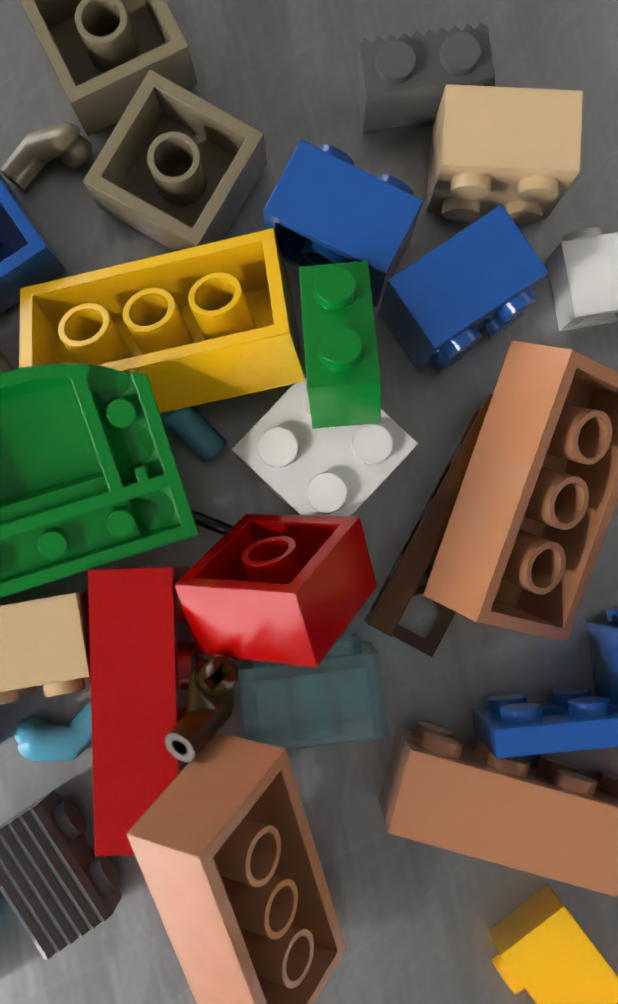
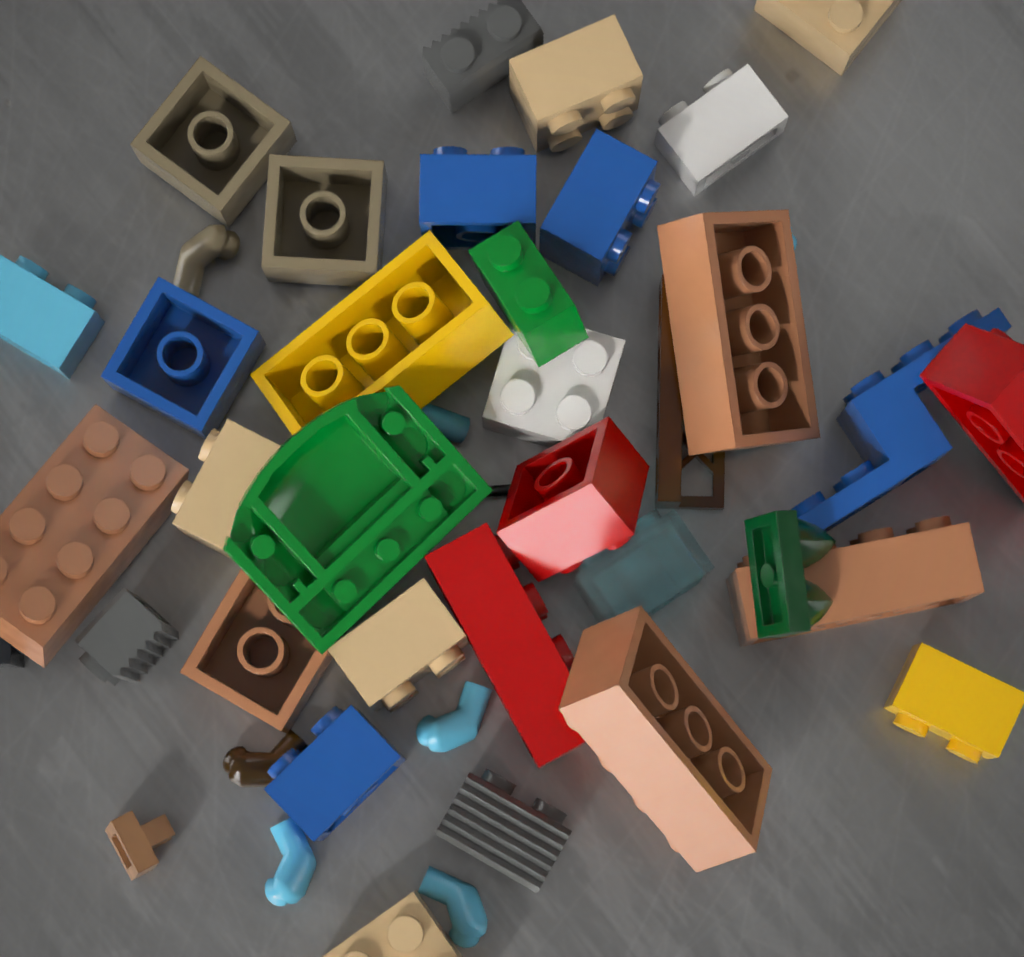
camera: 25 degrees left, 5 degrees down
dark brown arm [165,655,239,762] -> none
none -> dark green tile [744,510,836,639]

